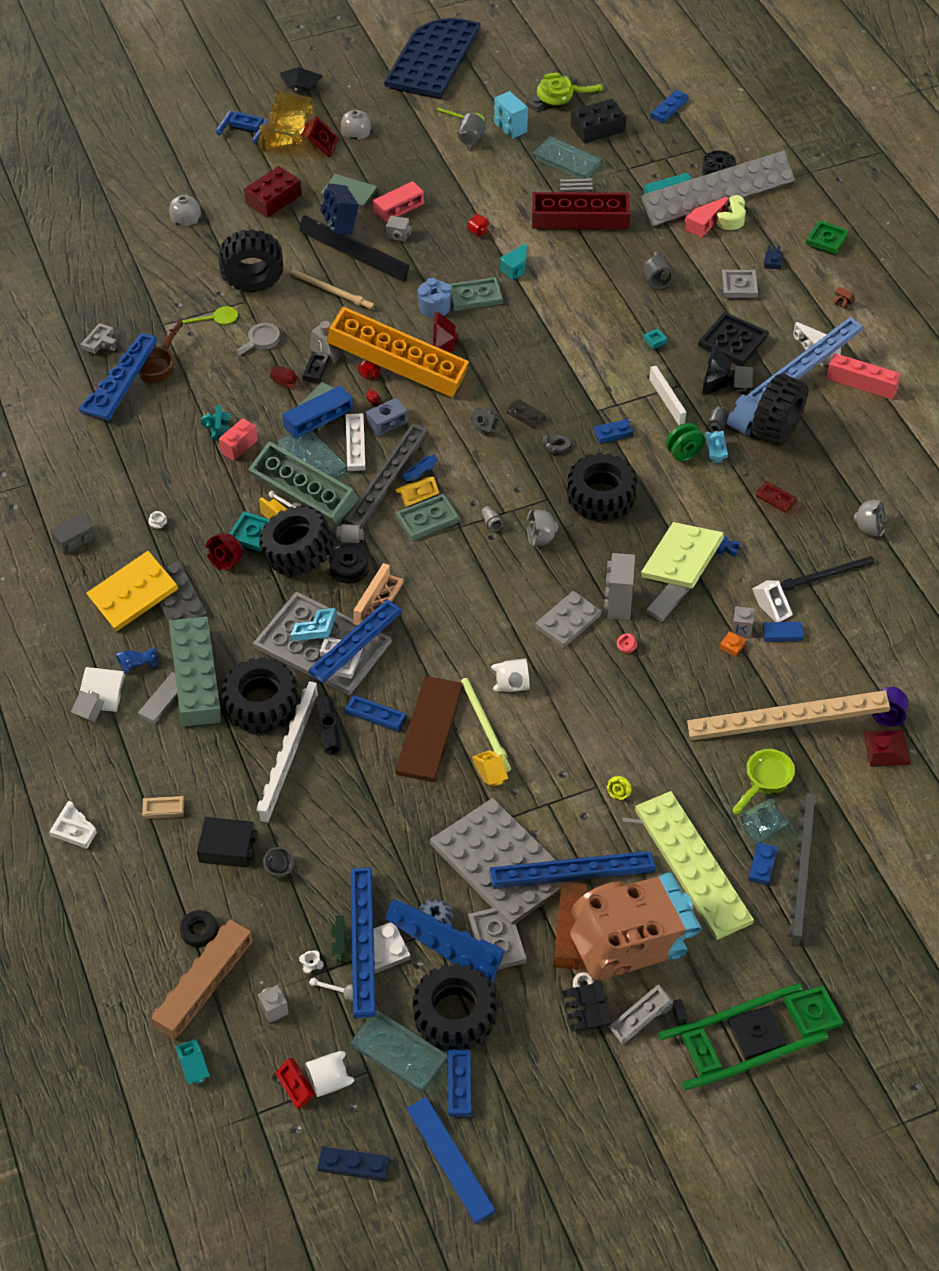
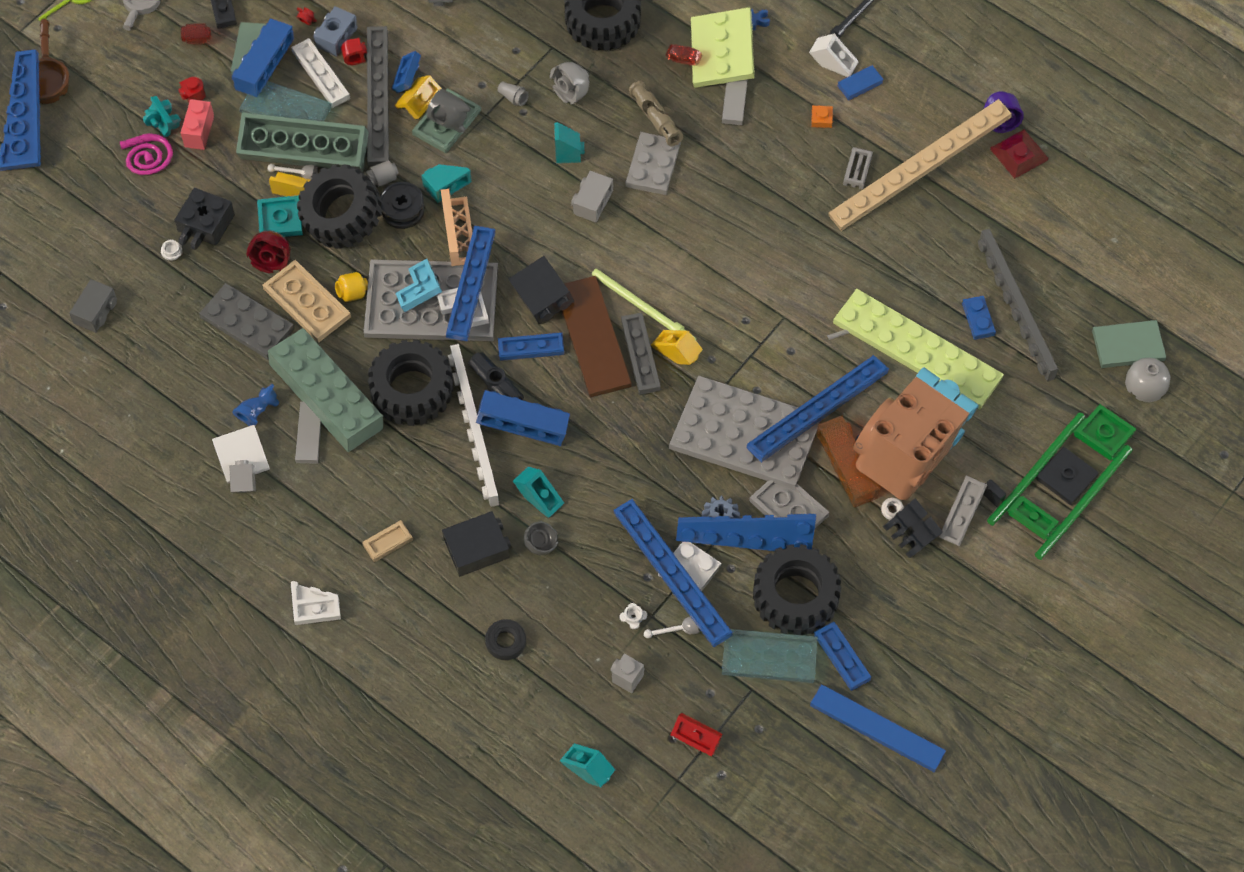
camera: 30 degrees left, 10 degrees up
yellow plate [86,551,179,632] -> none
medium nougat brick [151,919,253,1040] -> none
white piece [305,1051,355,1098] -> none
dark blue plate [317,1146,390,1182] -> none
clear green plate [331,915,346,964] -> none
white piece [491,658,530,692] -> none
light grey brick [604,553,635,620] -> none
neon yellow plate [607,776,632,800] -> none
coral tile [617,633,637,654] -> none
light grey brick [732,606,755,638] -> none
lime piece [733,749,795,815] -> none
clear light blue piece [741,799,789,843] -> none
none -> dark pink piece [120,133,173,175]
none -> black hinge [174,187,235,250]
none -> red plate [178,77,206,103]
none -> tan plate [263,260,351,343]
none -> yellow head [335,272,368,302]
none -> red plate [341,38,367,65]
none -> teal slope [422,164,471,203]
none -> dark grey piece [427,89,471,132]
none -> blue brick [476,390,570,446]
none -> black brick [509,256,575,325]
none -> teal slope [513,467,564,518]
none -> teal slope [554,122,585,163]
none -> light grey brick [571,171,613,223]
none -> dark grey plate [621,313,661,395]
none -> dark tan piece [629,81,683,146]
none -> clear red beam [666,44,703,66]
none -> light grey tile [843,148,873,189]
none -> sand green tile [1092,320,1166,368]
none -> light grey cylinder [1125,357,1171,402]

